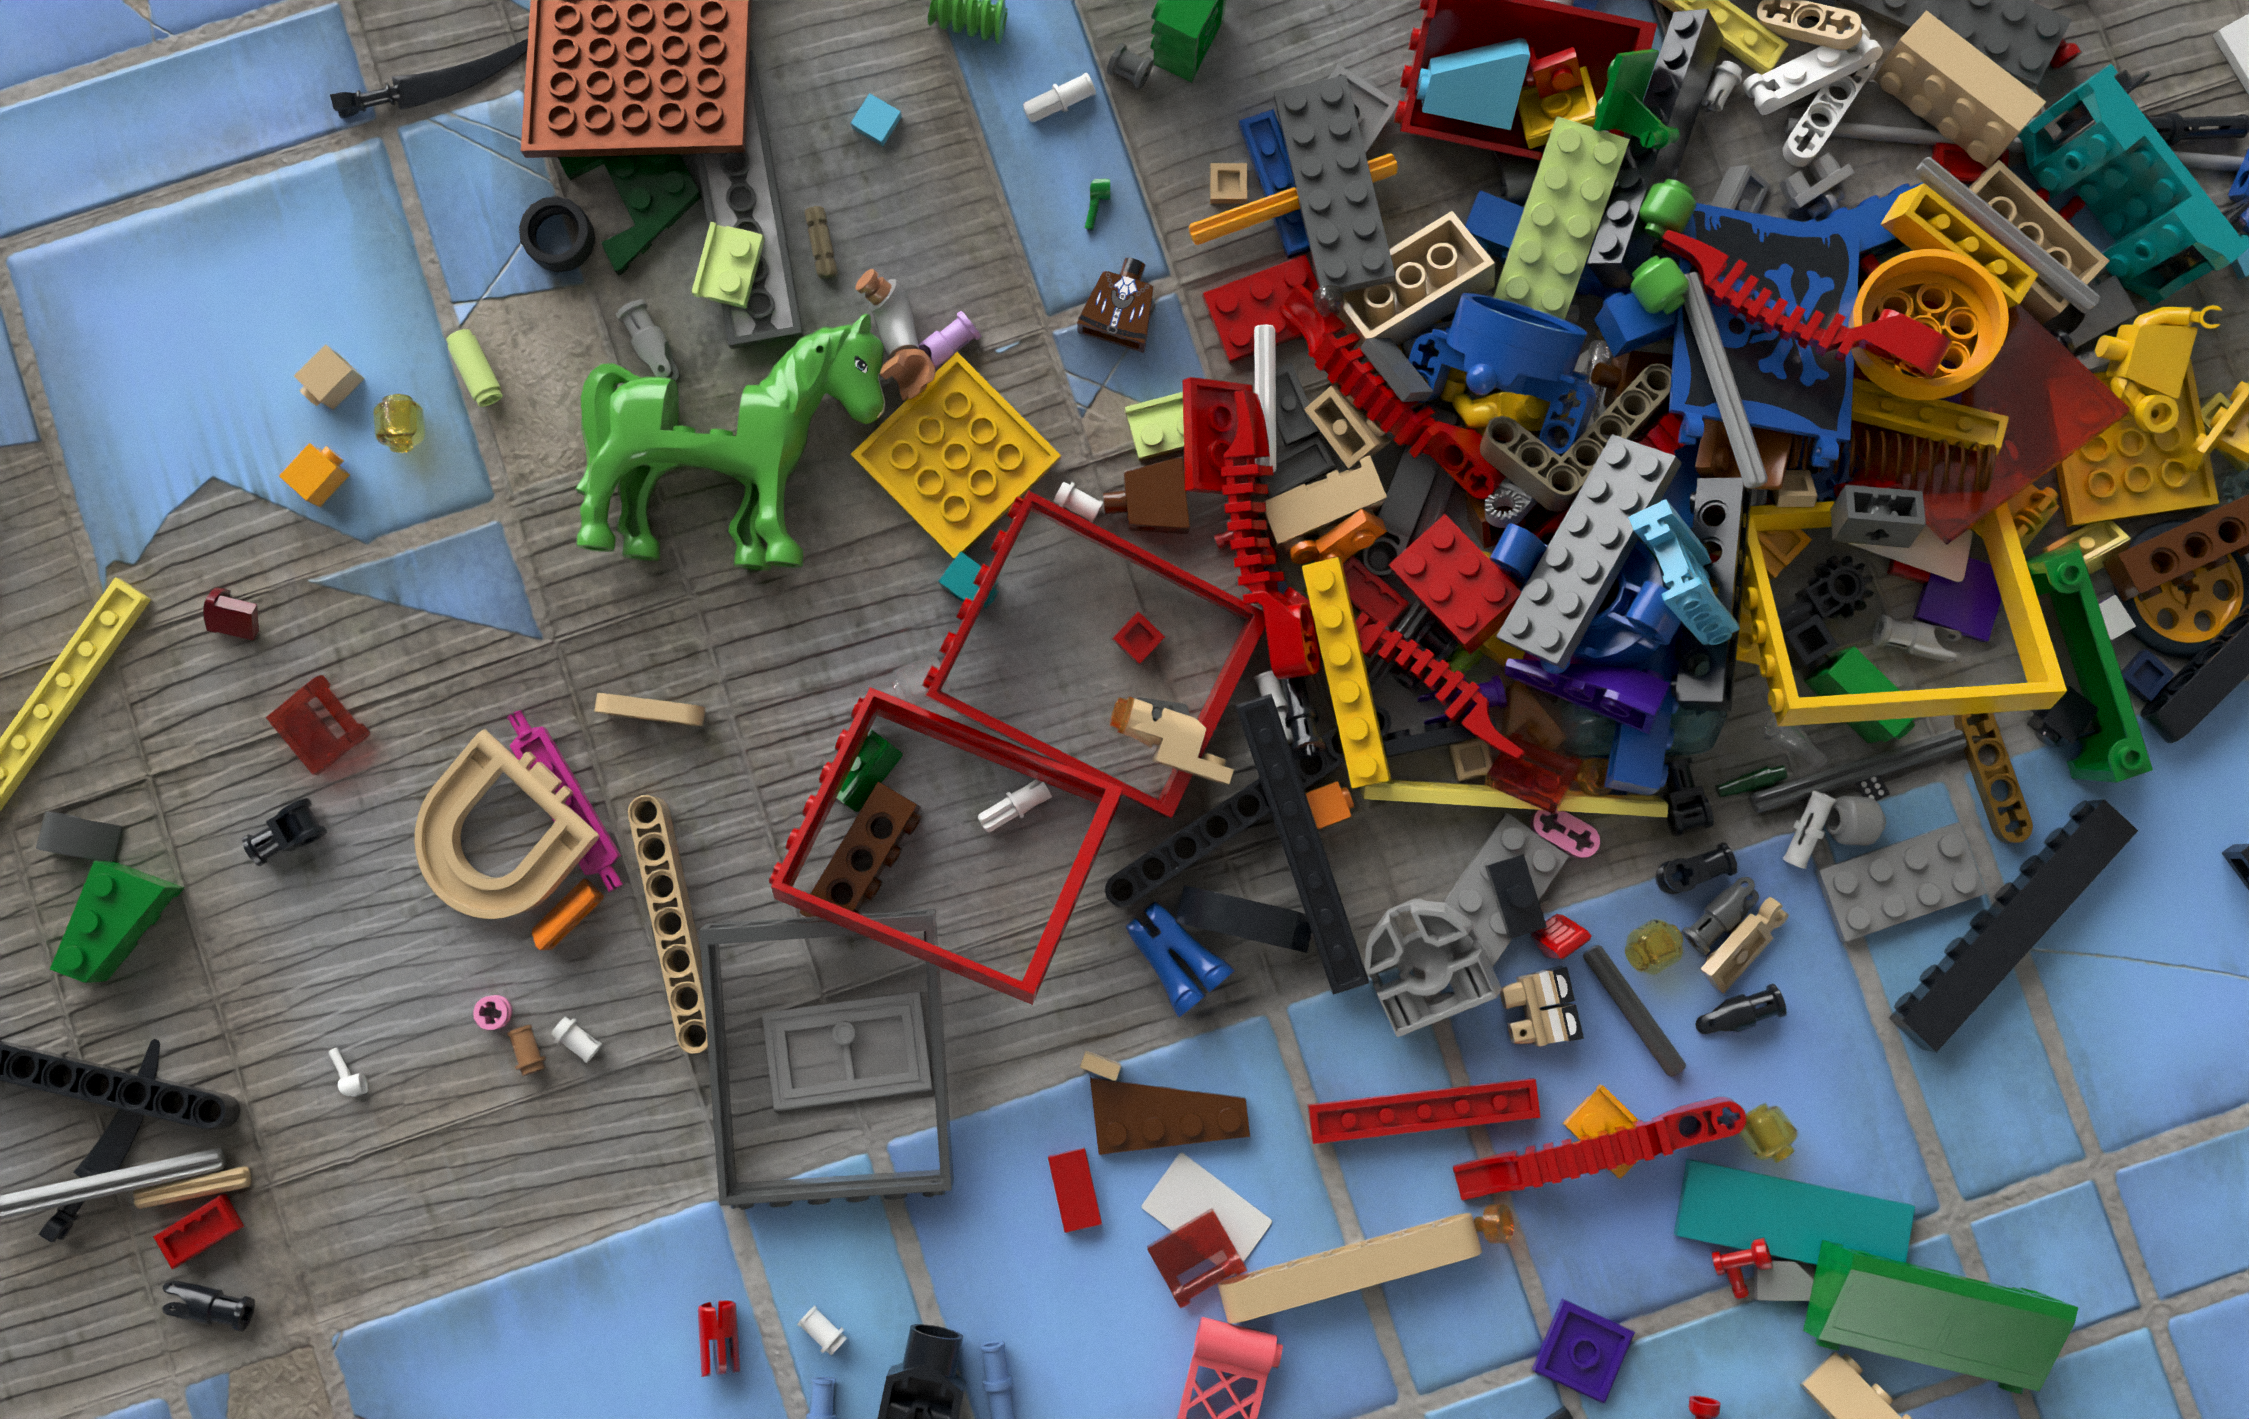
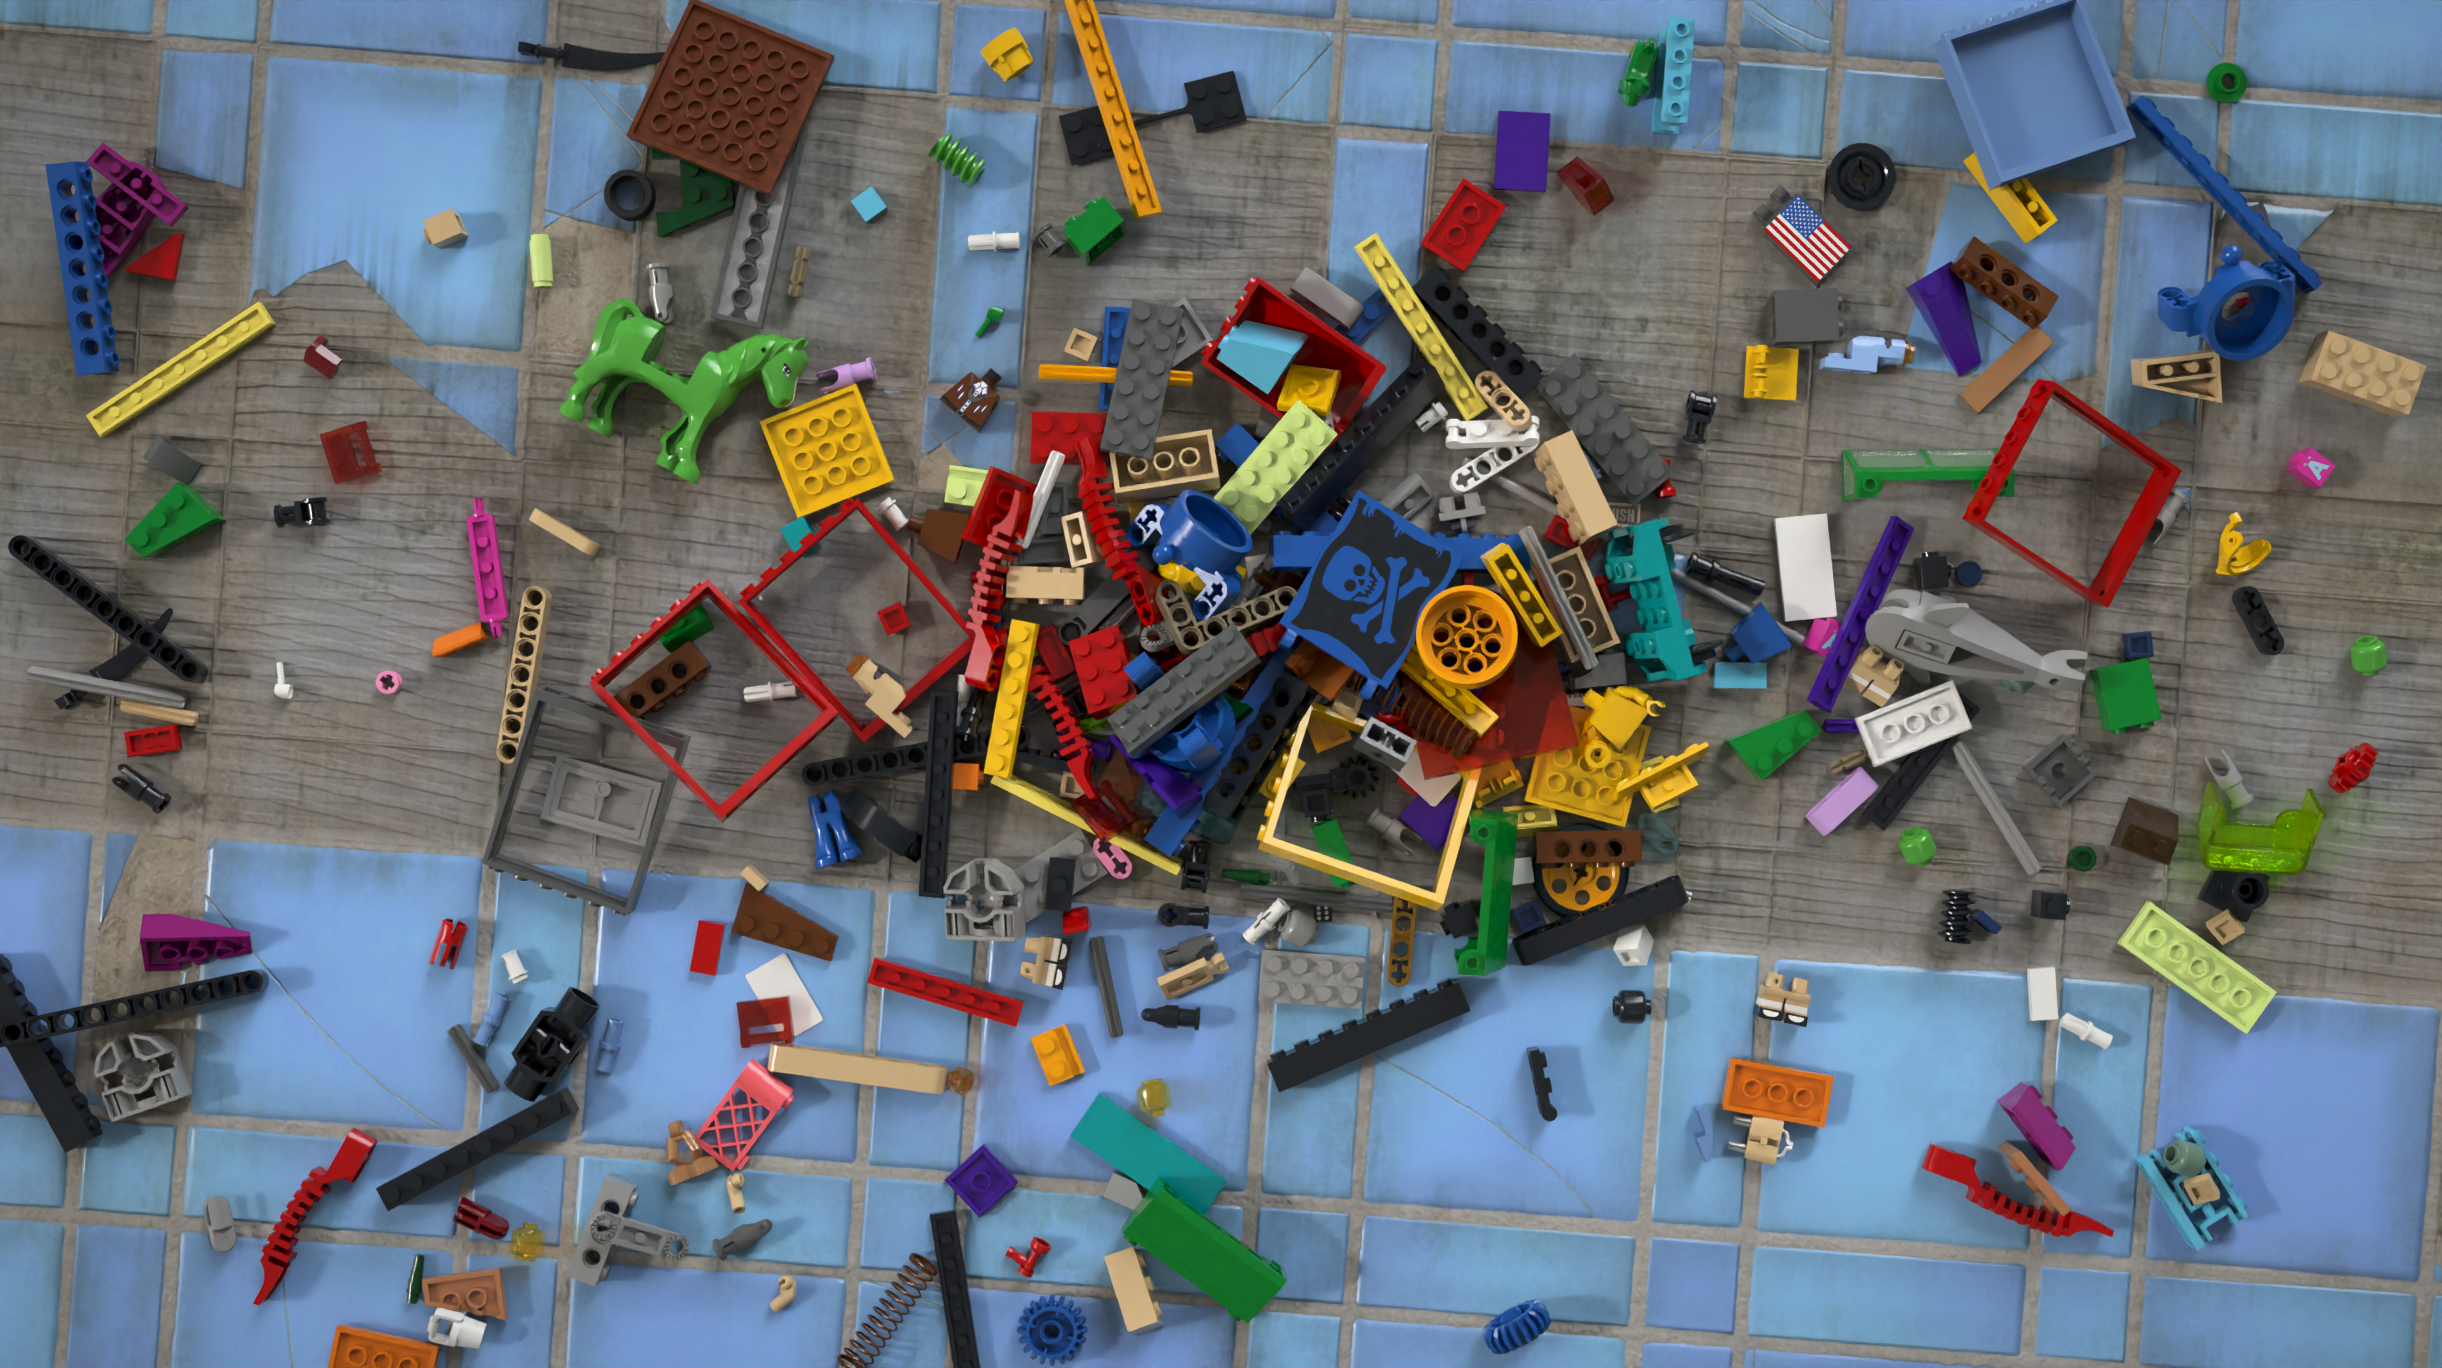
camera: 25 degrees right, 5 degrees up
light orange brick [279,443,350,507] -> none
clear yellow head [373,394,425,453] -> none
tan piece [415,729,600,919] -> none
medium nougat pin [507,1025,546,1076] -> none
white pin [551,1016,602,1063] -> none
yellowish green plate [692,222,765,309] -> none
piece [855,269,935,401] -> none
orange hinge [1289,509,1387,565] -> none
clear smoke hinge [1312,285,1344,318] -> none
dark grey tile [1360,338,1434,402] -> none
red piece [1453,1097,1747,1201] -> none
red bracket [1525,47,1584,99] -> none
green plate [1593,49,1680,149] -> none
clear yellow head [1625,919,1683,975] -> none
medium azure fence [1628,499,1740,645] -> none
bright green head [1630,255,1690,315] -> none
bright green head [1639,179,1697,240] -> none
red piece [1661,230,1952,379] -> none
light grey axle [1682,272,1768,489] -> none
red piece [1712,1238,1773,1299] -> none

